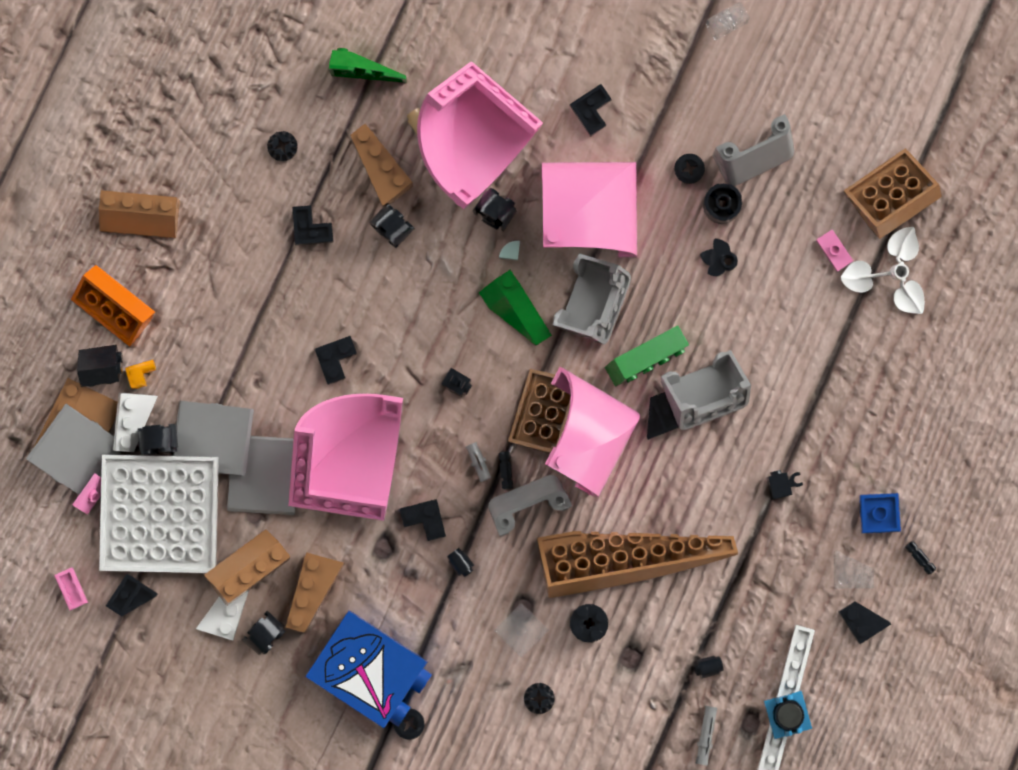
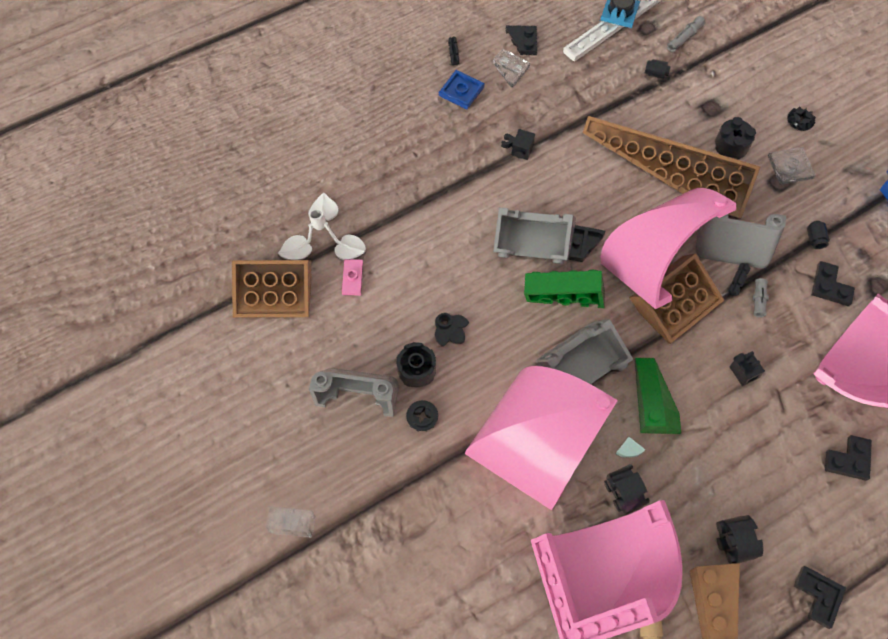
camera: 145 degrees left, 20 degrees down
black plate [569,84,612,137] -> none

